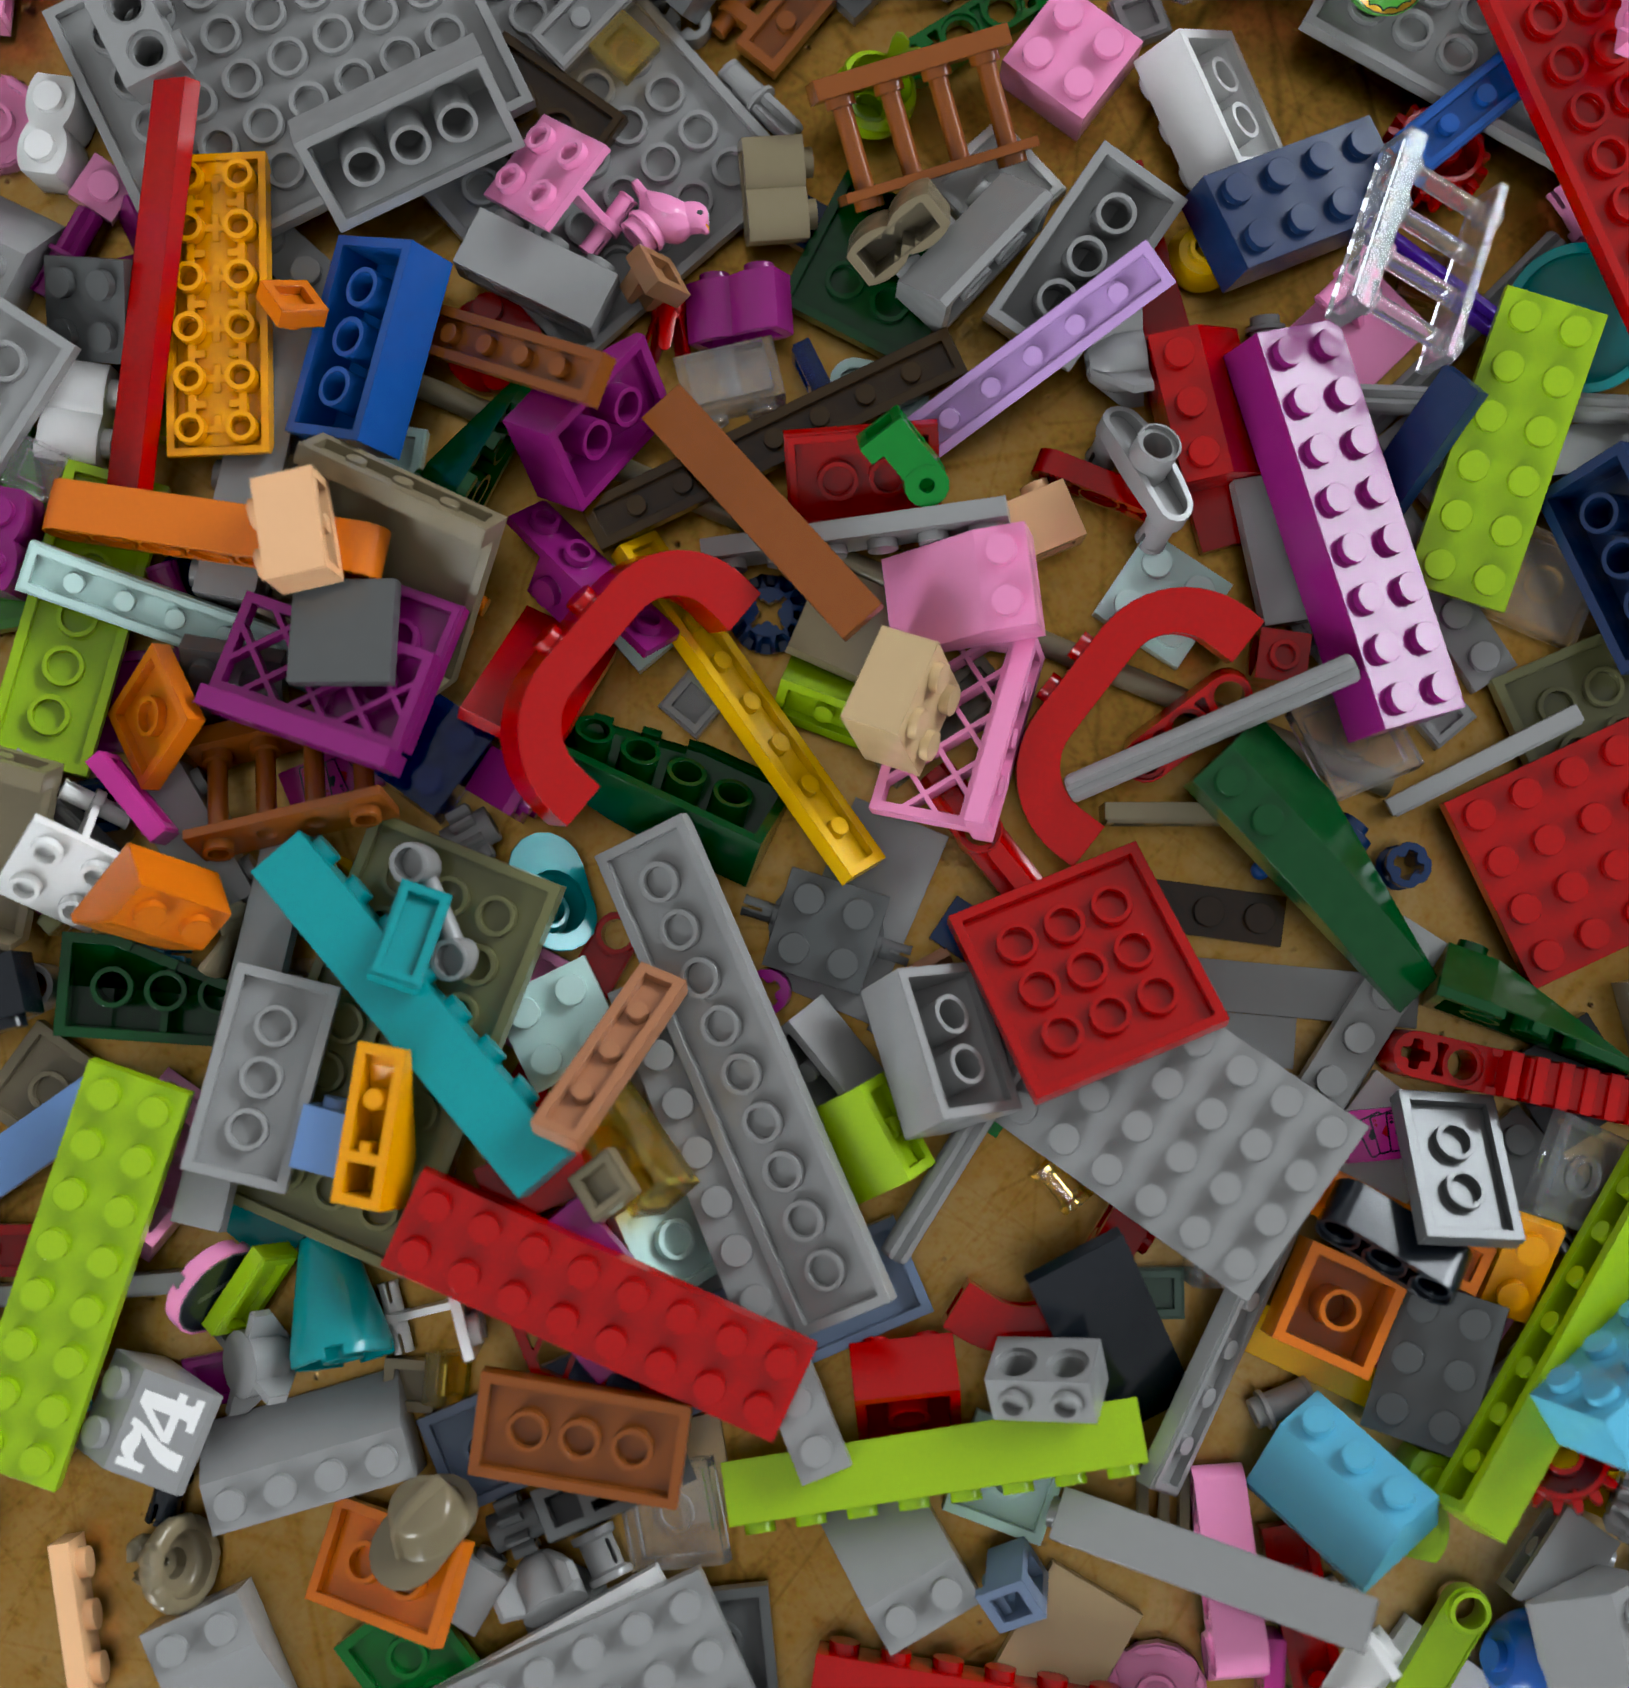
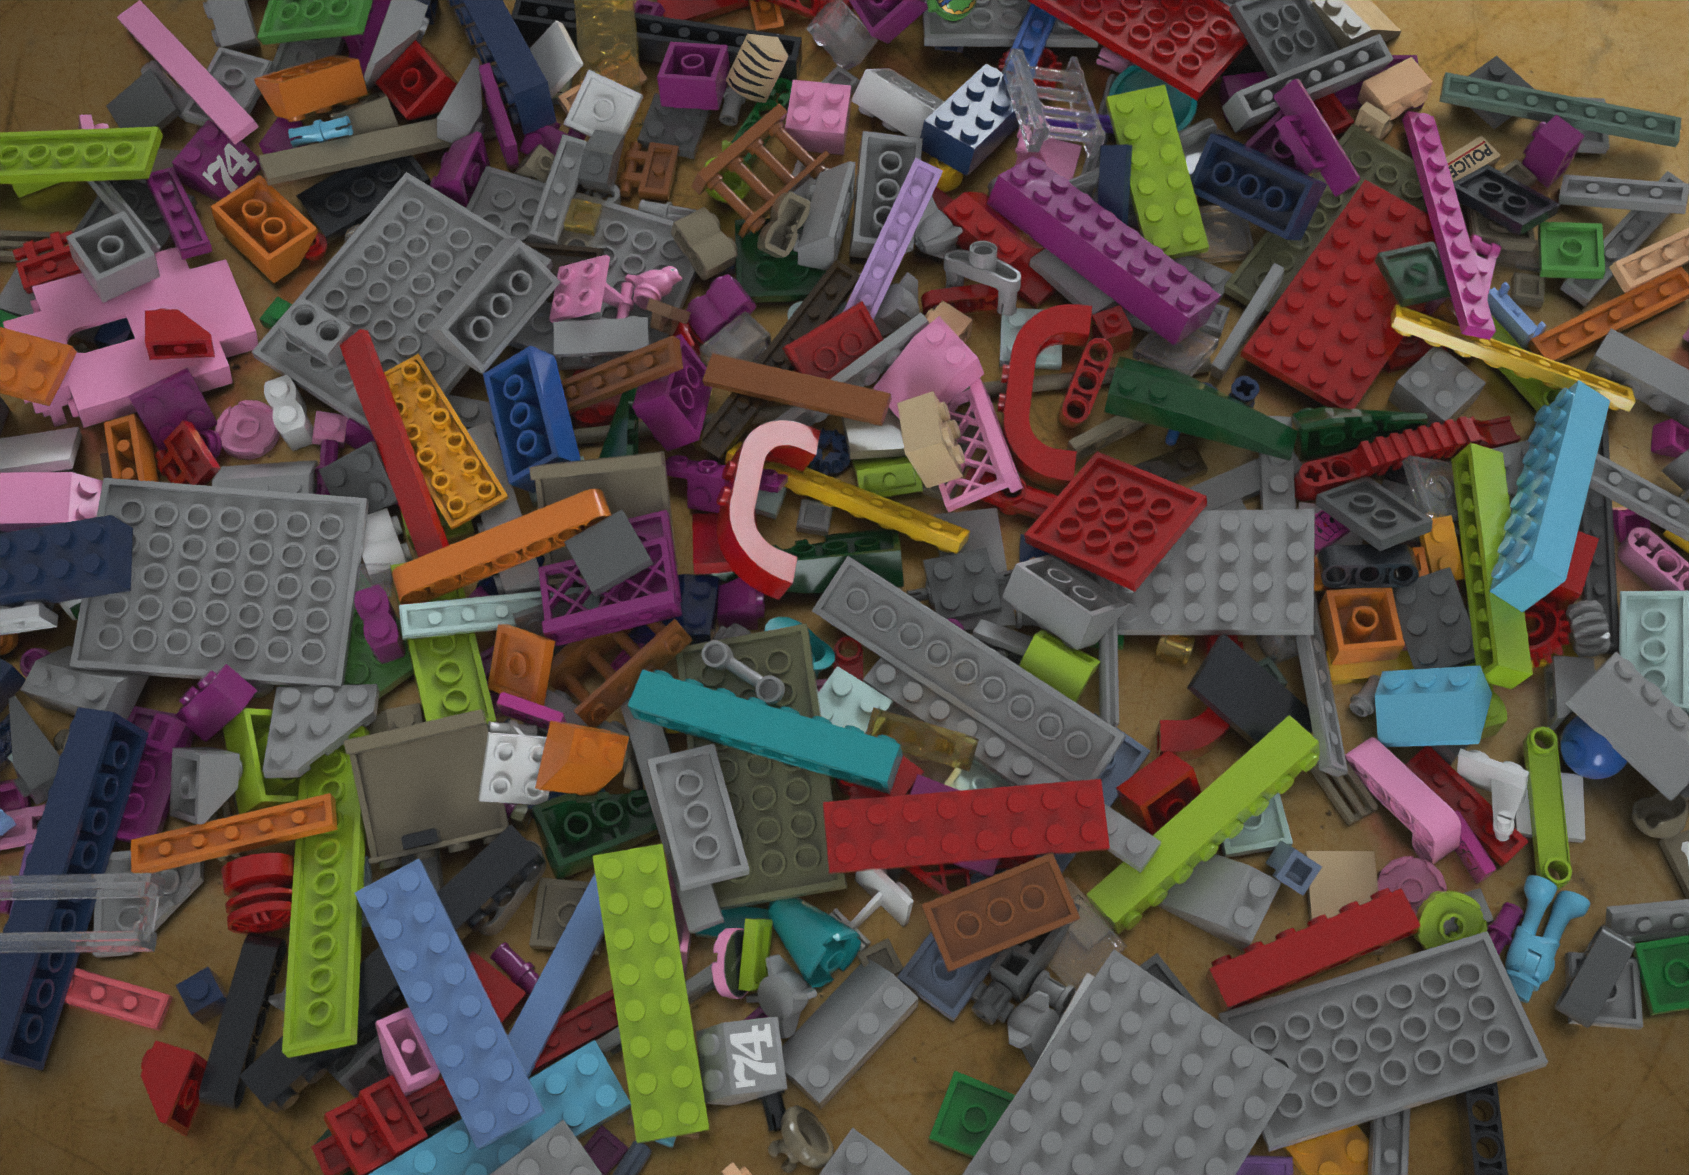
camera: 30 degrees left, 20 degrees down
light nougat brick [246,464,344,595] -> none
orange plate [256,280,329,330] -> none
medium blue brick [289,1095,348,1178] -> none
orange plate [305,1497,476,1649] -> none
light orange slope [330,1041,416,1212] -> none
teal tile [366,878,453,996] -> none
dark tan piece [369,1473,479,1591] -> none
clear yellow tile [421,1348,472,1408] -> none
light grey brick [451,1544,514,1637] -> none
nougat plate [530,961,688,1154] -> none
dark tan tile [568,1147,642,1223] -> none
clear blue tile [792,337,831,393] -> none
green leg [856,404,950,507] -> none
light grey brick [984,1336,1109,1424] -> none
light grey brick [1045,1486,1380,1656] -> none
light grey axle [1064,654,1360,802] -> none
none -> light grey piece [873,272,919,336]

